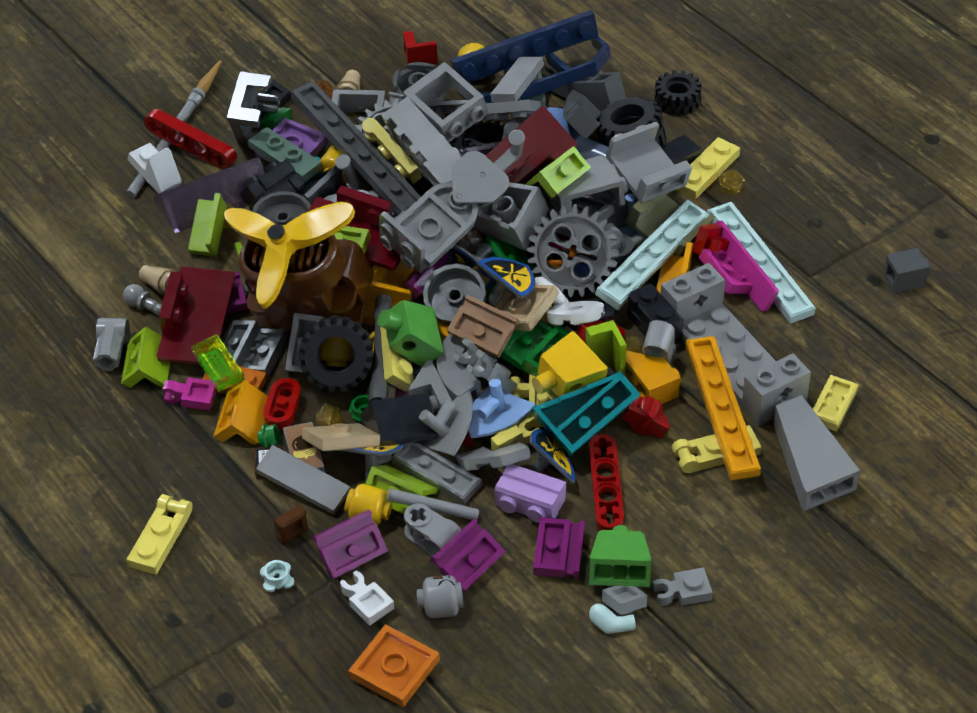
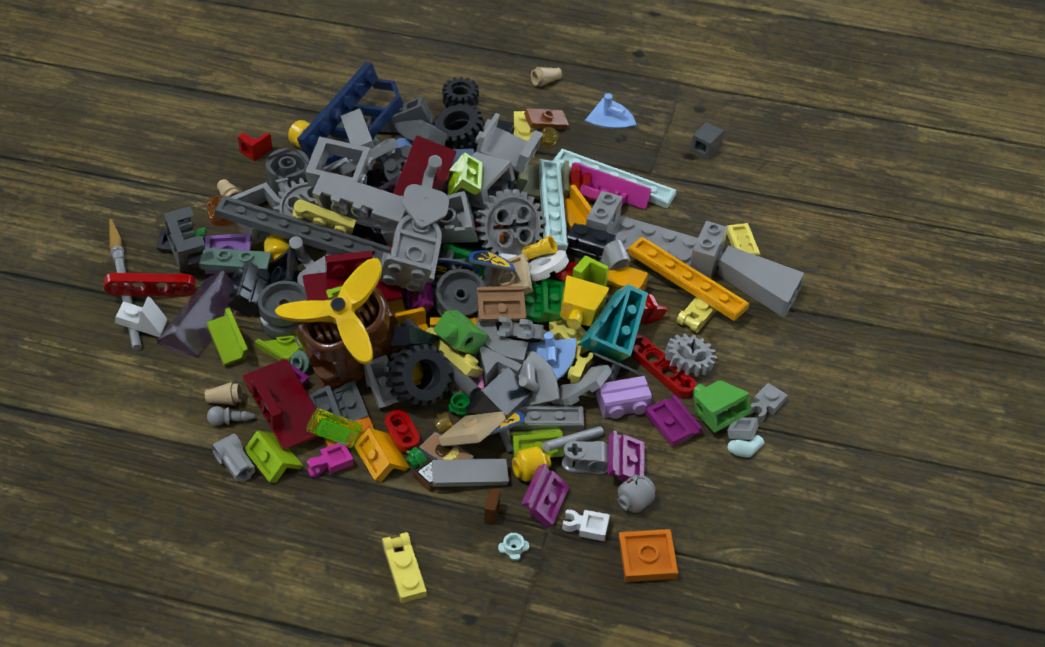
camera: 40 degrees left, 0 degrees up
none -> black slope [390,326,440,346]
none -> yellow pin [522,235,557,261]
none -> dark orange plate [524,108,569,130]
none -> tan cone [531,67,562,87]
none -> light blue shield [585,93,636,129]
none -> light grey gear [665,334,717,377]

